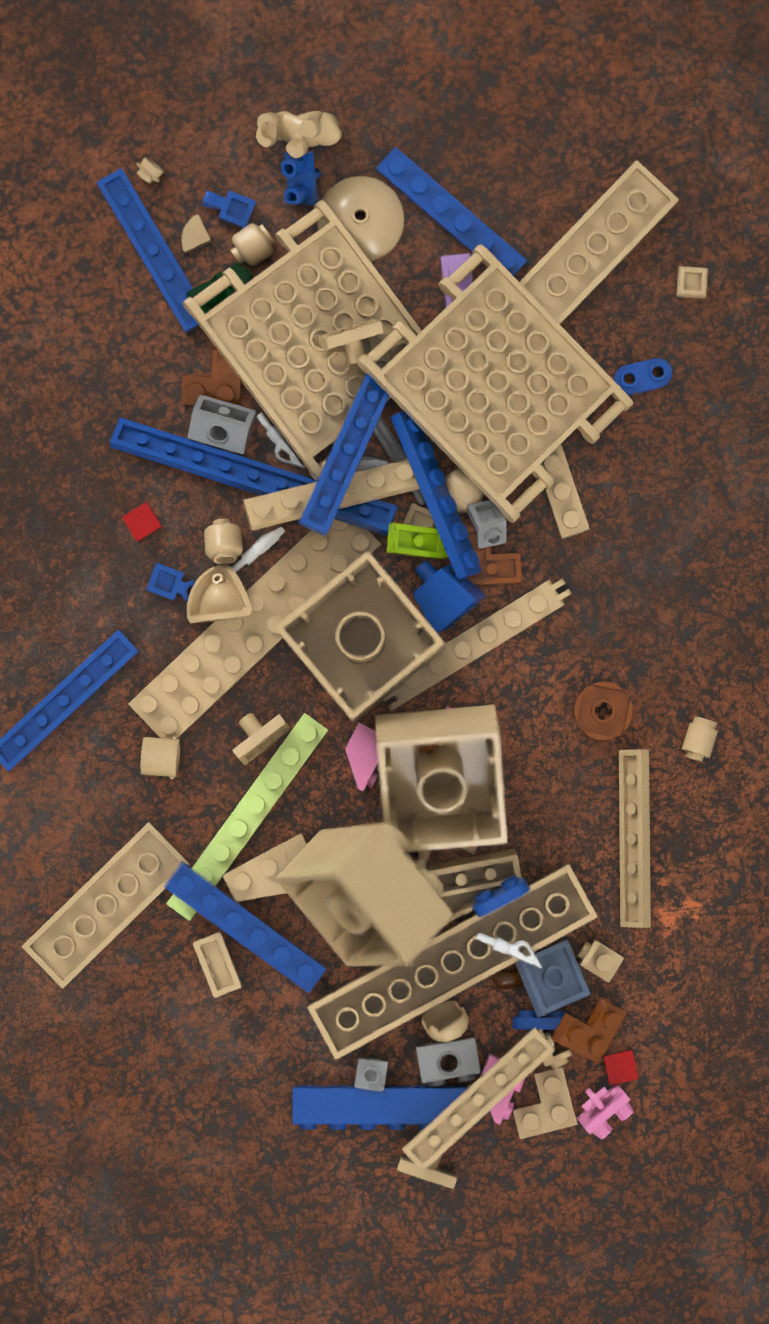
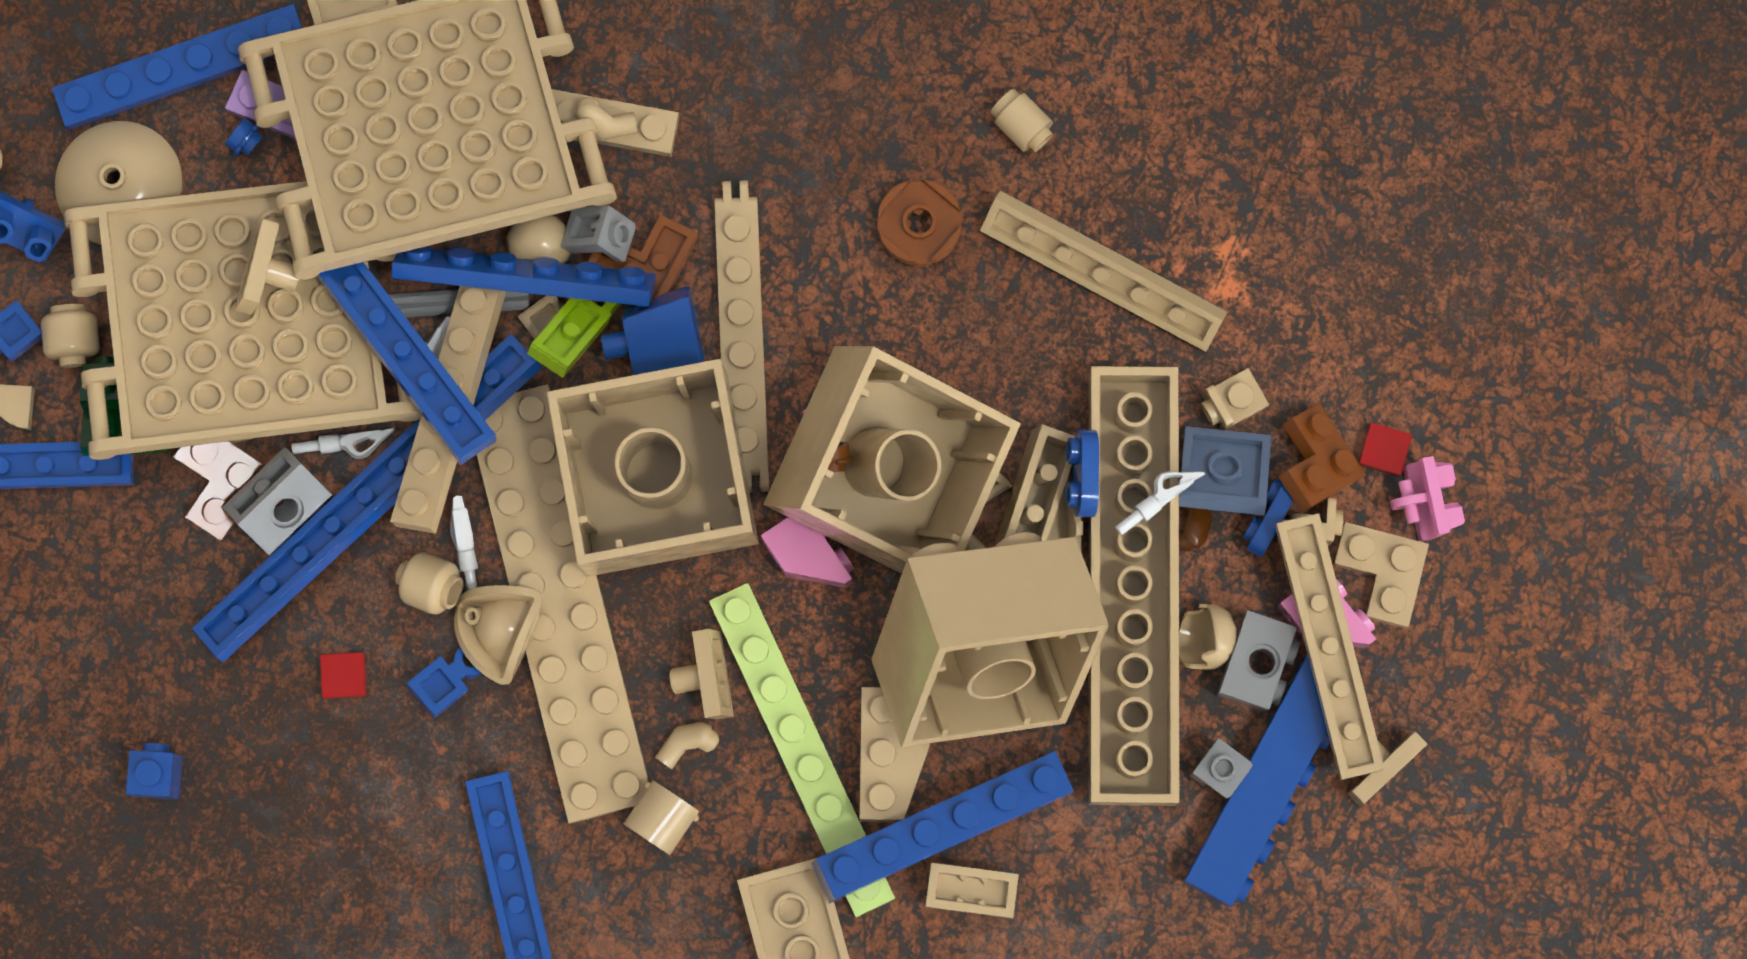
camera: 65 degrees left, 5 degrees down
none -> blue brick [126,743,183,800]
none -> blue plate [224,117,263,157]
none -> tan arm [576,97,638,139]
none -> tan arm [655,722,719,769]

